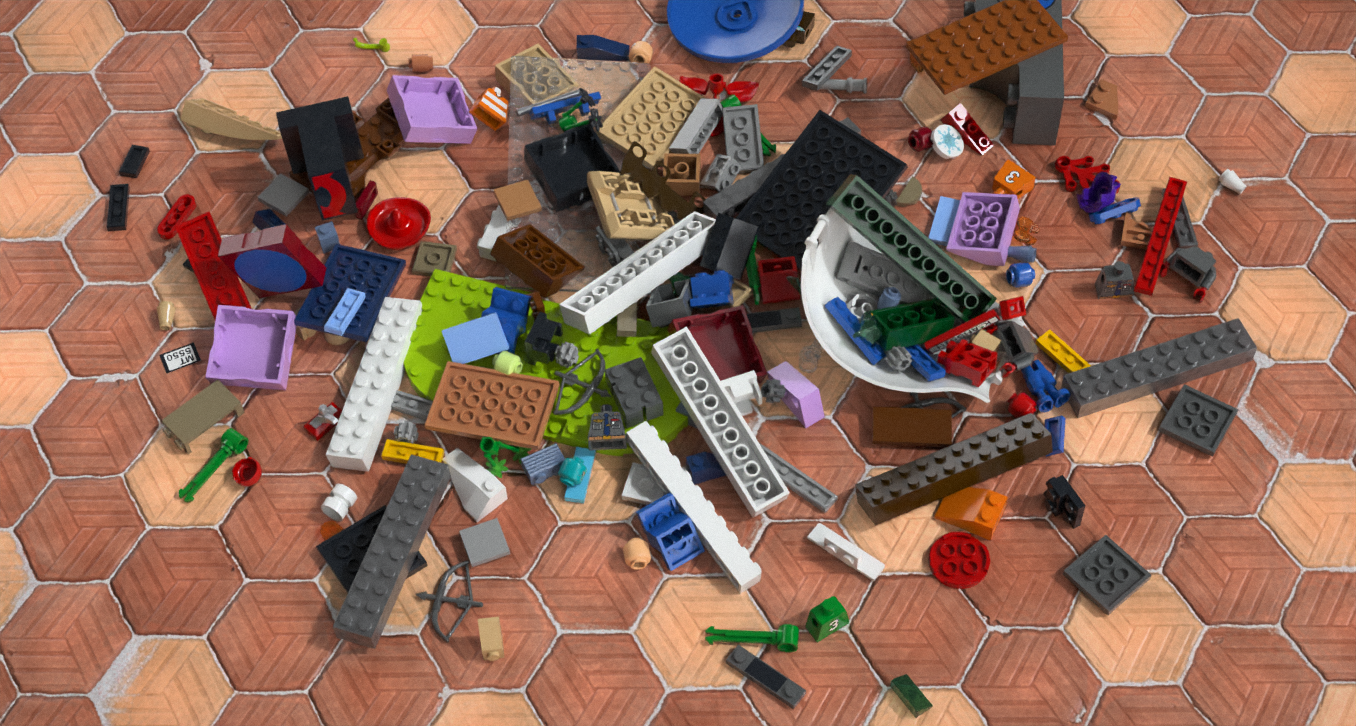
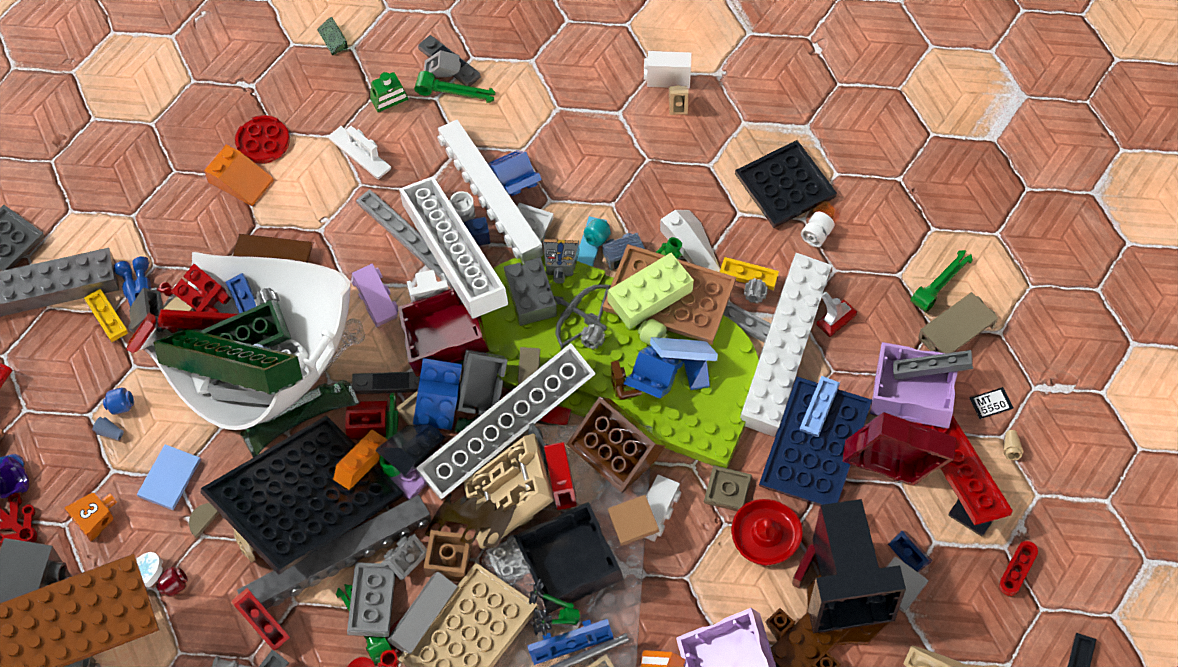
camera: 175 degrees left, 5 degrees up
black tile [107,184,130,232] -> none
red hair [232,457,262,487] -> none
flat silver brick [333,455,451,649] -> none
dark grey piece [416,560,483,643] -> none
light grey tile [459,518,510,567] -> none
black panel [525,312,563,365] -> none
light nougat head [623,538,651,570] -> none
dark grey gear [761,379,785,403] -> none
blue plate [825,297,886,365] -> none
animal [852,312,883,344] -> none
dark brown brick [855,413,1053,525] -> none
lavender slope [946,192,1020,266] -> none
red head [1007,392,1037,419] -> none
clear orange piece [1013,216,1040,245] -> none
black plate [1043,475,1086,529] -> none
blue plate [1044,415,1066,456] -> none
dark grey plate [1063,535,1152,615] -> none
dark grey torso [1095,261,1134,299] -> none
none -> red brick [231,588,290,651]
none -> orange brick [333,430,387,490]
none -> light grey slope [424,50,461,78]
none -> white wheel [449,191,475,223]
none -> red slope [544,442,577,510]
none -> yellowish green brick [607,253,694,330]
none -> white brick [644,51,691,88]
none -> dark grey plate [893,350,973,380]

